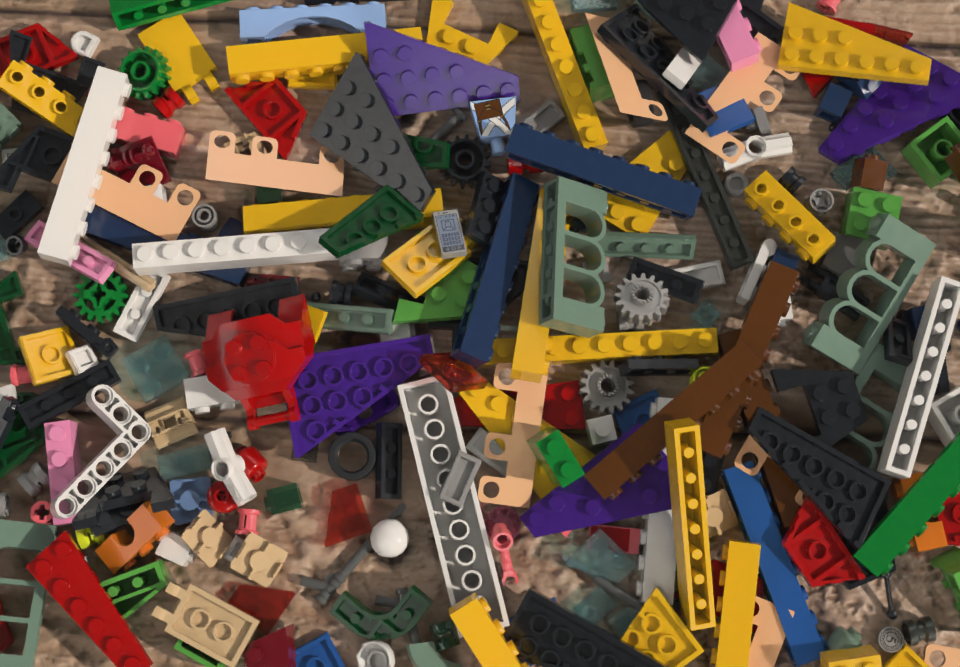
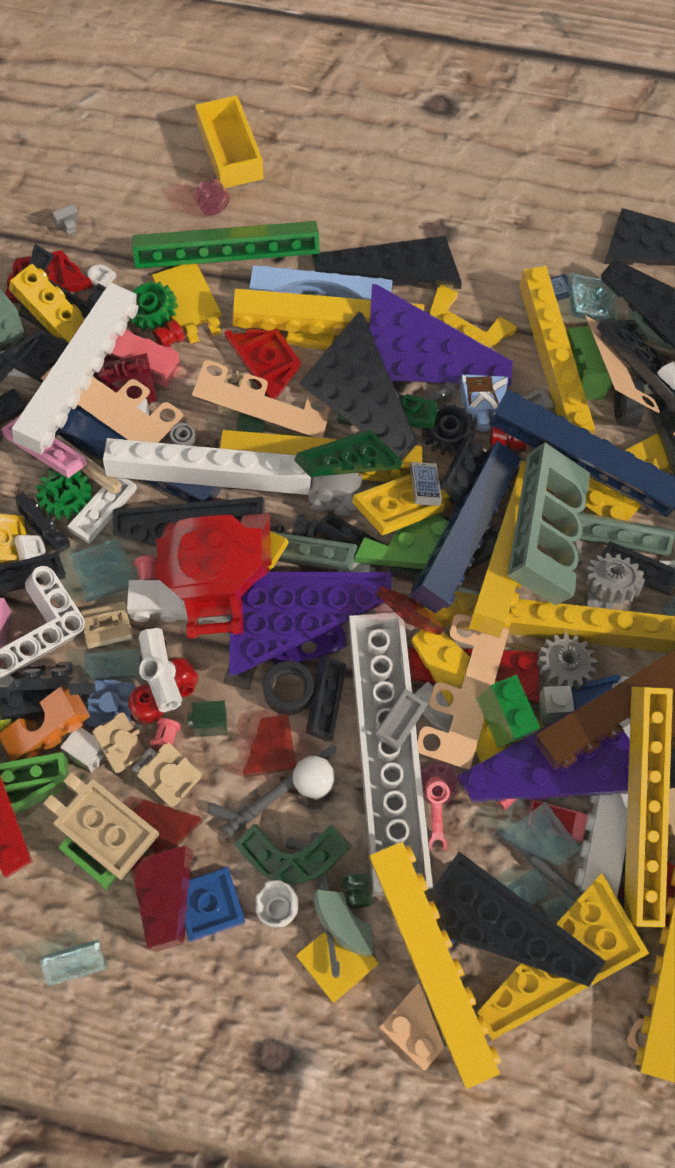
camera: 10 degrees right, 15 degrees down
black plate [619,355,699,377] -> none

